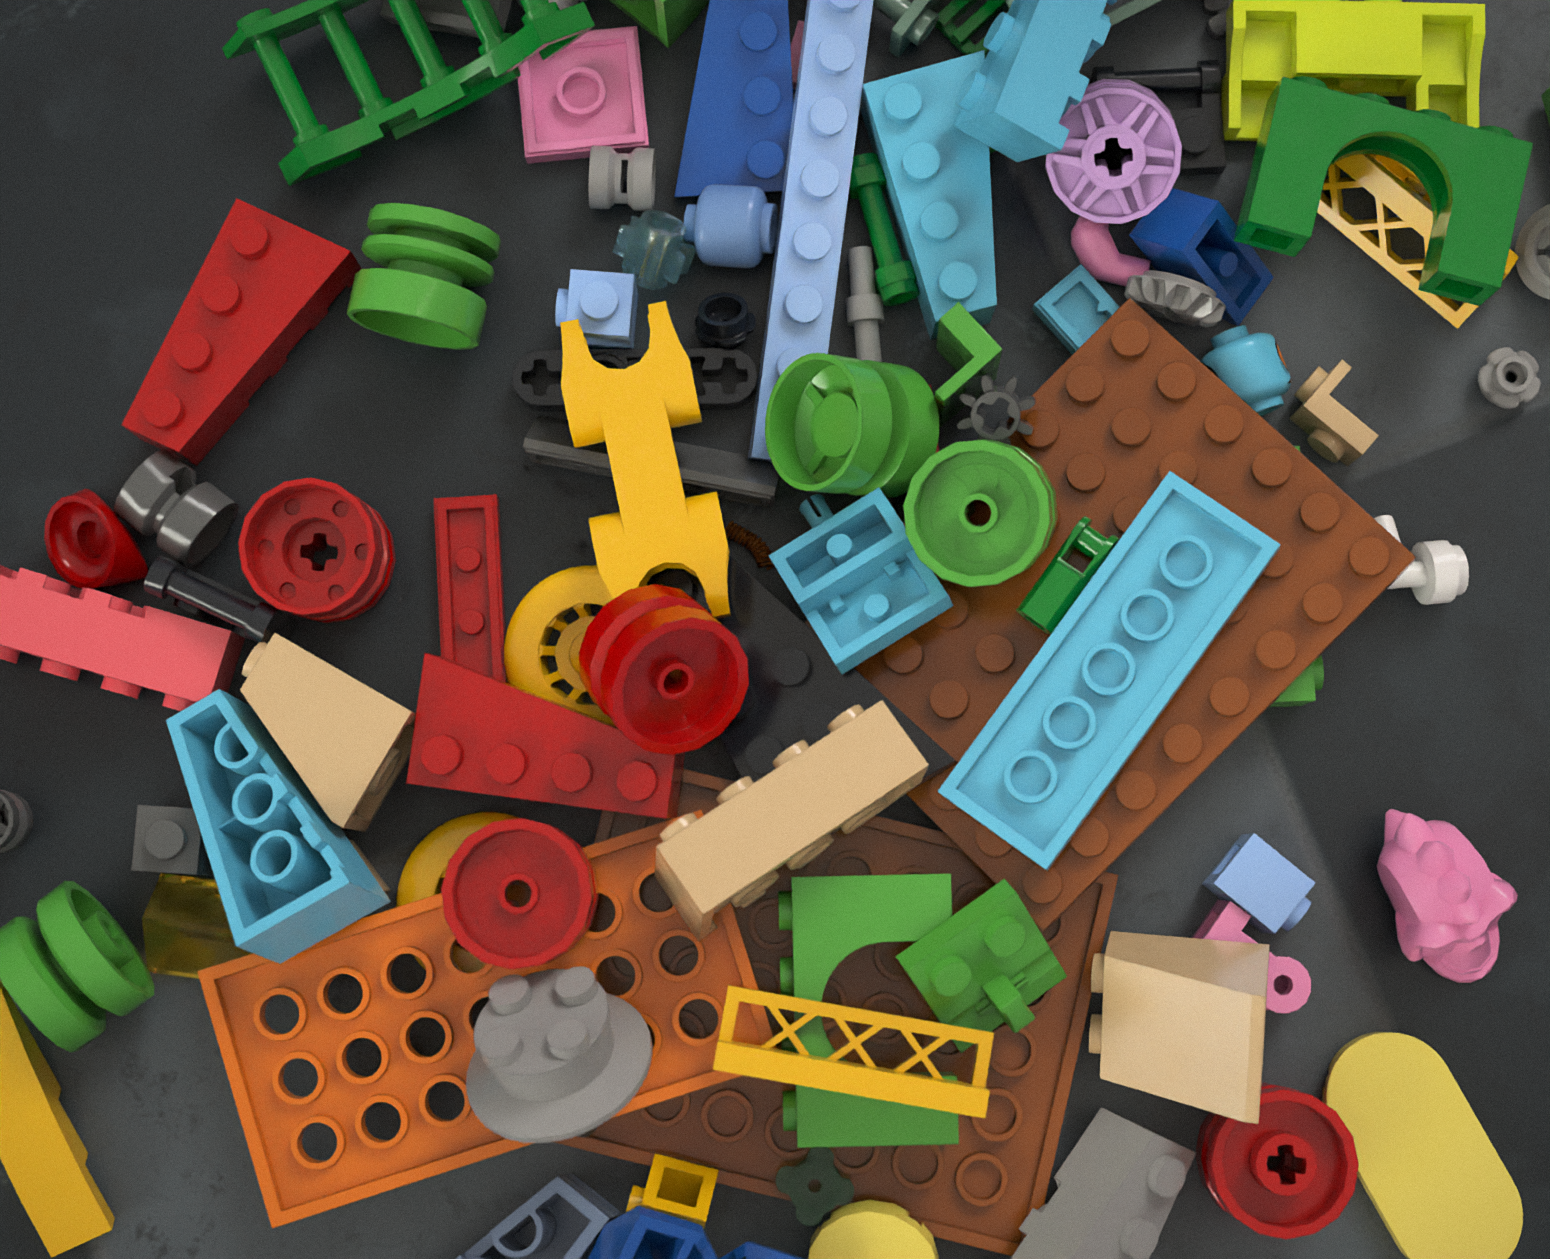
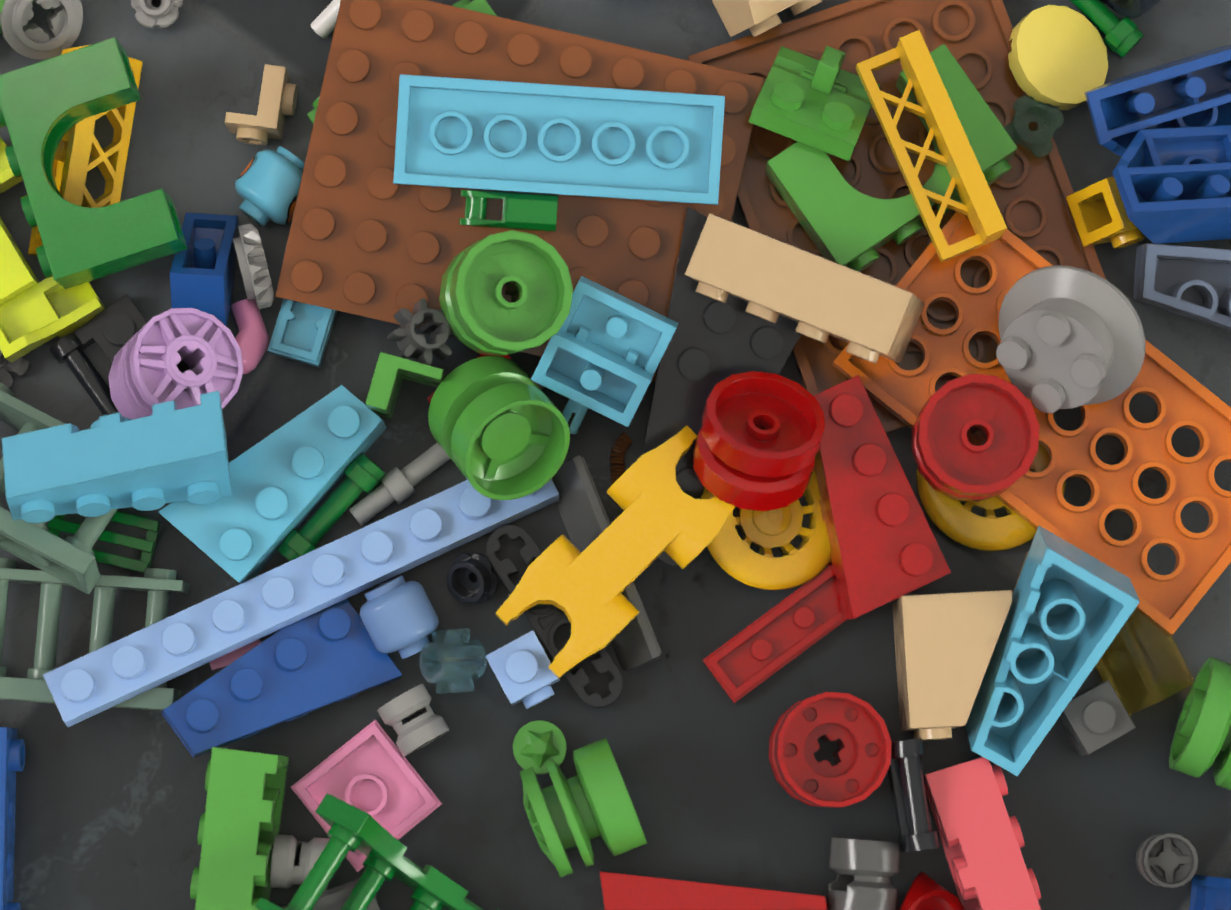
camera: 120 degrees left, 0 degrees up
none -> bright green tile [513,720,567,775]

